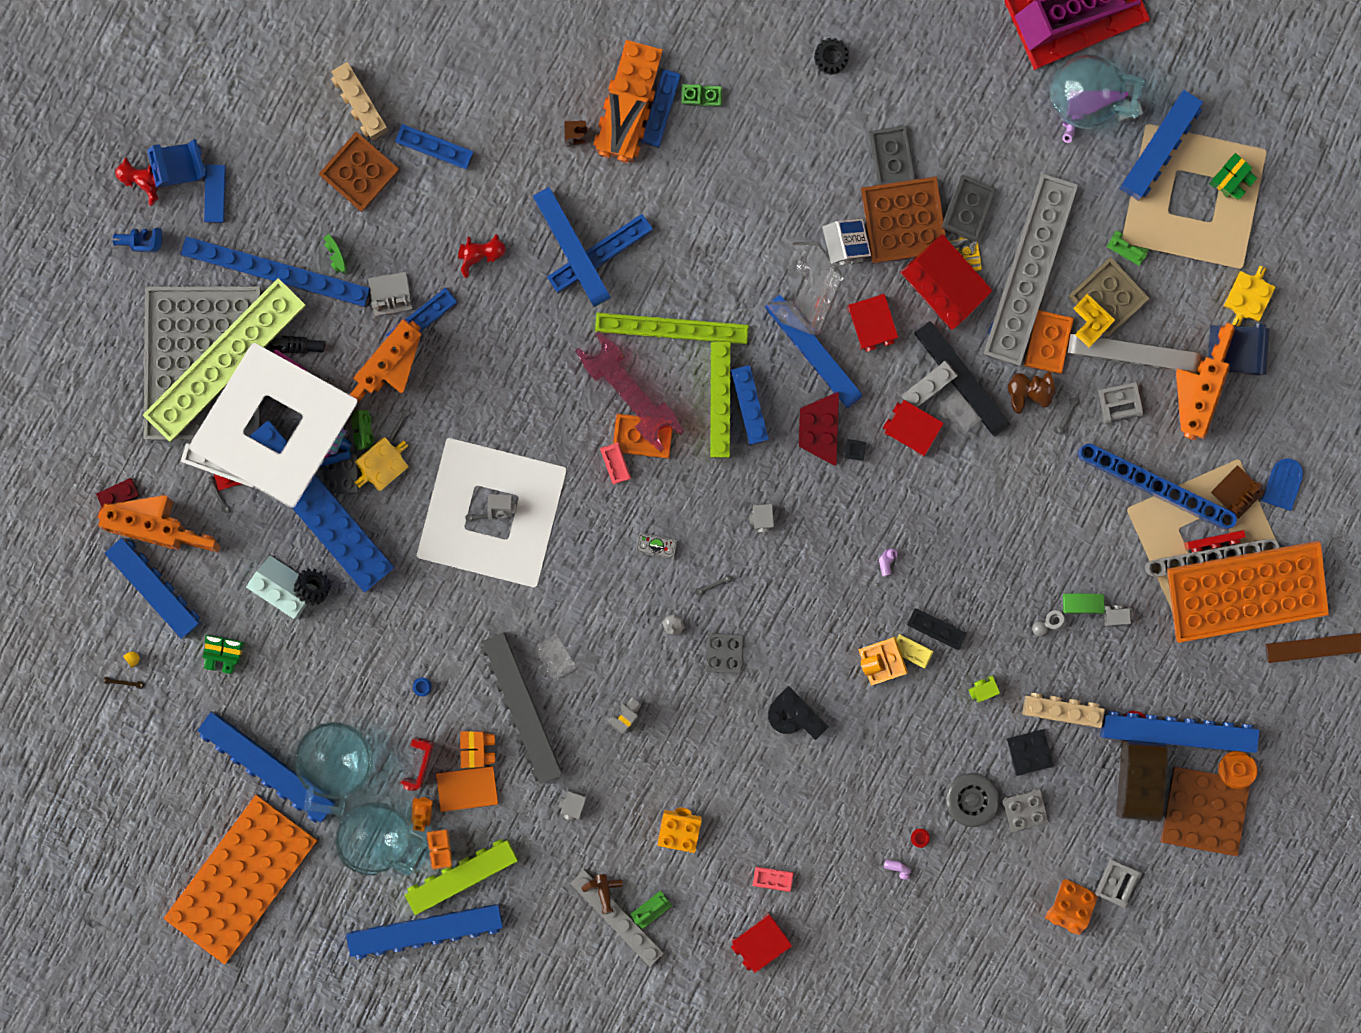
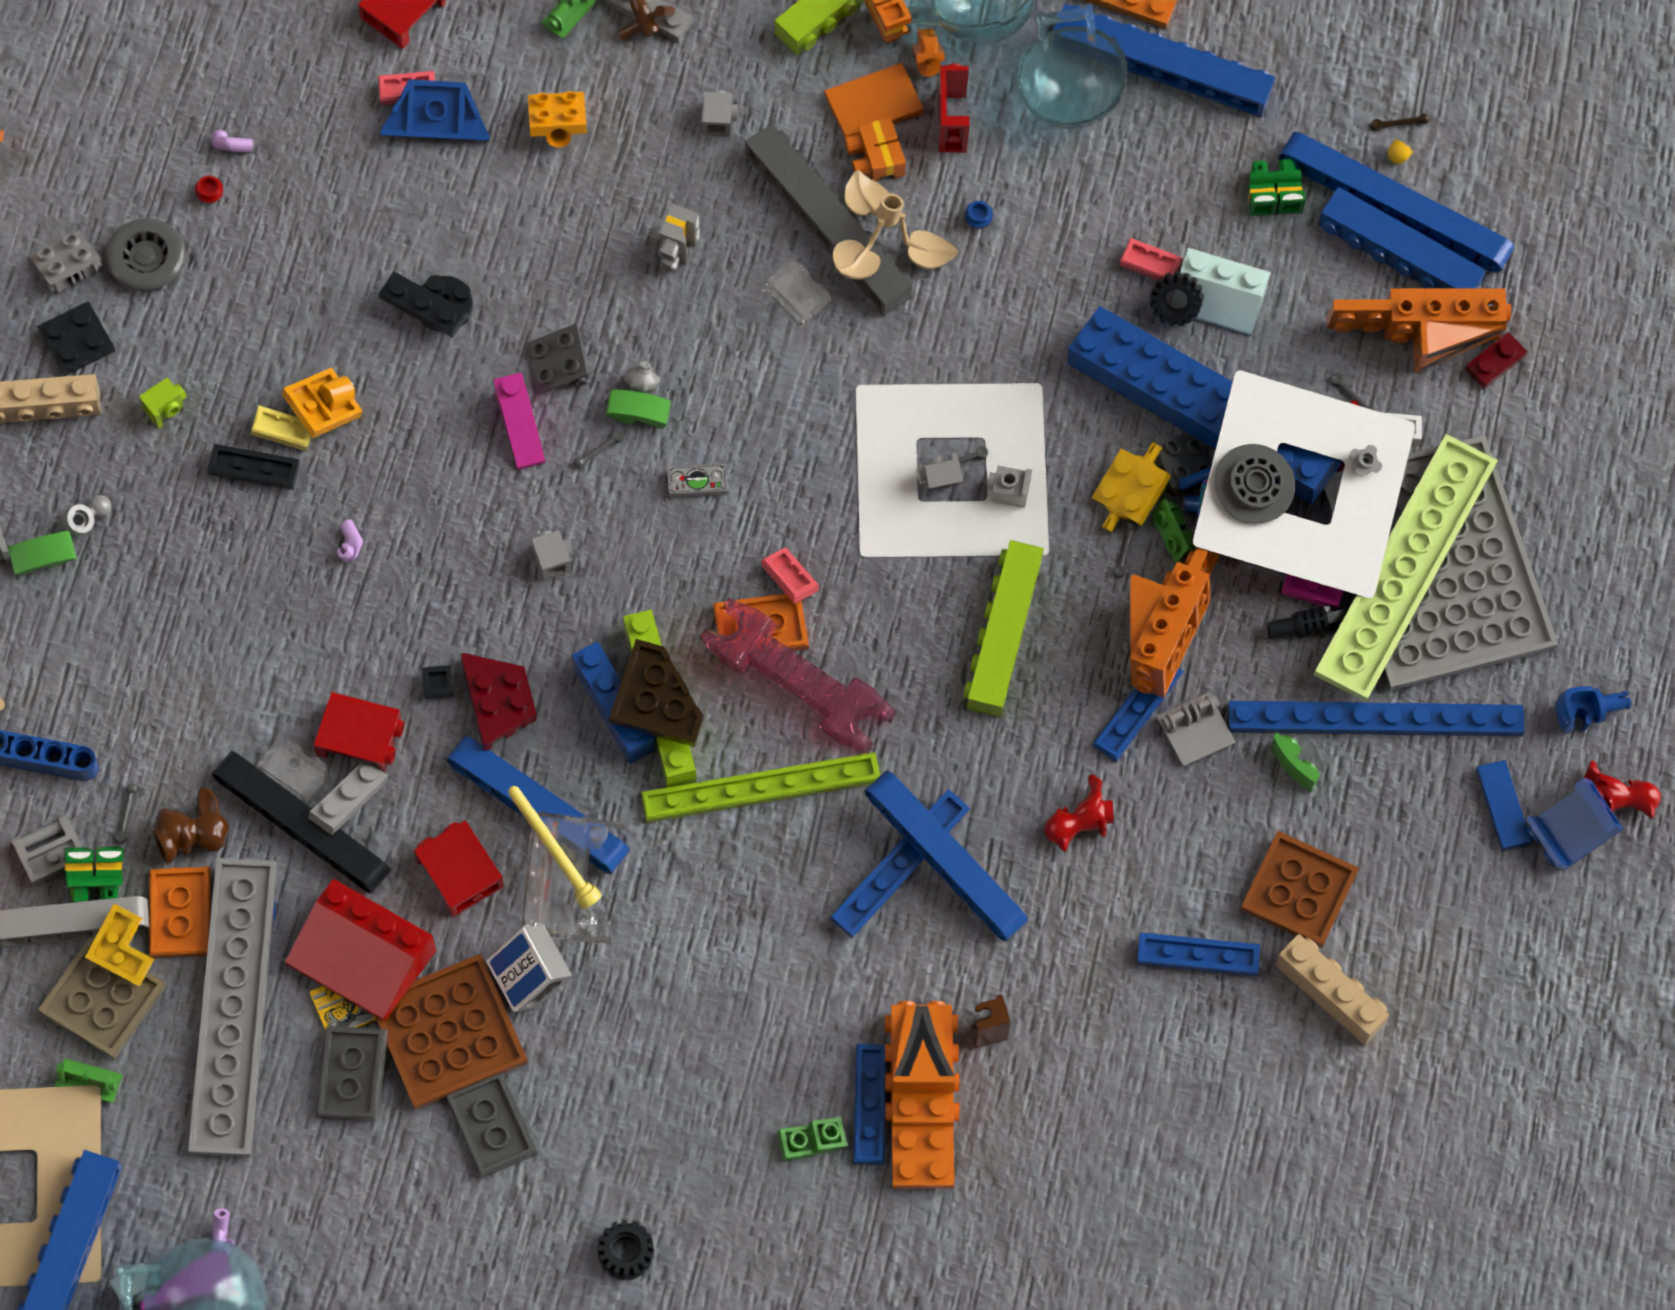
camera: 160 degrees right, 20 degrees down
none -> green hips [63,846,124,903]
none -> blue wing [380,79,490,141]
none -> dark pink slope [493,372,545,470]
none -> light yellow piece [508,786,601,909]
none -> bright green slope [605,389,671,430]
none -> dark brown plate [609,639,704,747]
none -> tan plant [832,170,959,279]
none -> lime brick [963,540,1044,717]
none -> light grey brick [987,465,1032,507]
none -> coral plate [1119,238,1183,280]
none -> dark grey wheel [1215,444,1295,523]
none -> blue beam [1278,132,1514,273]
none -> light grey plate [1349,445,1382,477]

